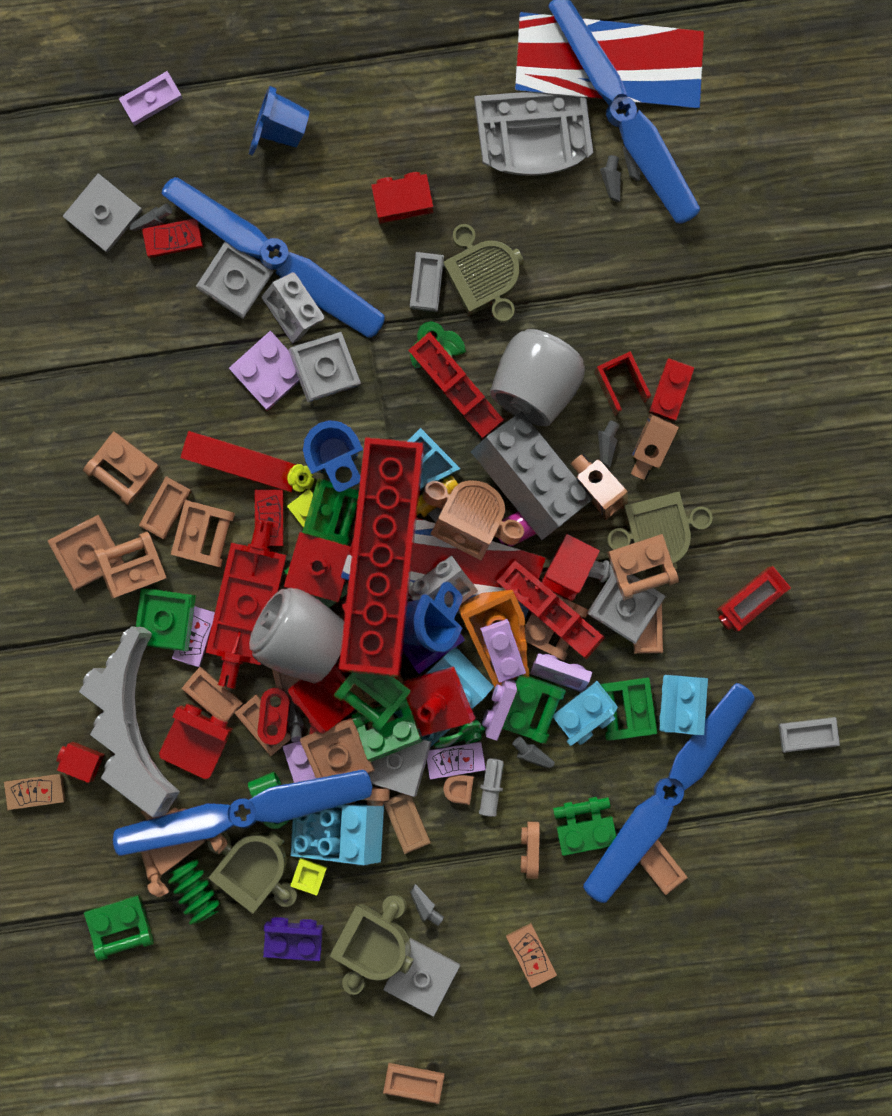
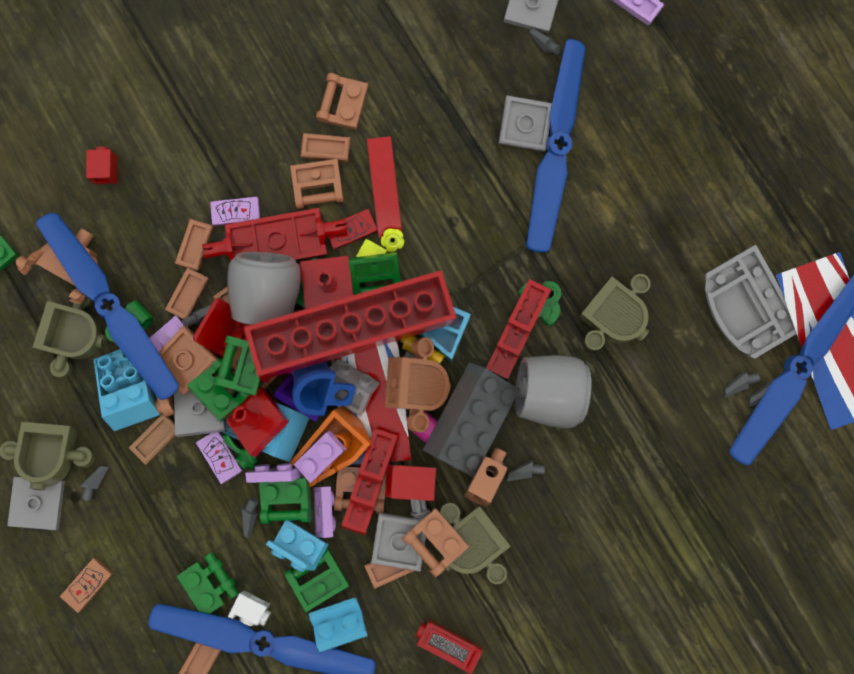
camera: 75 degrees right, 5 degrees down
medium nougat tile [4,773,66,810] -> none
nougat plate [48,514,125,591] -> none
light grey arch [79,626,180,817] -> none
nougat plate [94,532,166,599] -> none
green plate [136,588,196,651] -> none
red tile [142,219,203,258] -> none
red bracket [159,704,233,779] -> none
green piece [168,859,219,925] -> none
lavender plate [229,331,300,411] -> none
blue container [248,86,309,156] -> none
red plate [257,688,290,745] -> none
light grey bracket [262,273,324,343] -> none
dark purple bracket [263,917,323,961] -> none
light grey plate [288,332,361,402] -> none
neon yellow plate [290,858,327,896] -> none
blue container [303,421,363,492] -> none
red brick [371,172,433,224] -> none
light grey tile [410,252,444,312] -> none
nougat tile [444,774,474,805] -> none
light grey axle [479,759,504,816] -> none
nougat plate [521,822,539,879] -> none
red piece [594,351,651,415] -> none
nougat torso [631,414,679,480] -> none
red plate [649,358,695,421] -> none
none -> white brick [228,591,271,626]

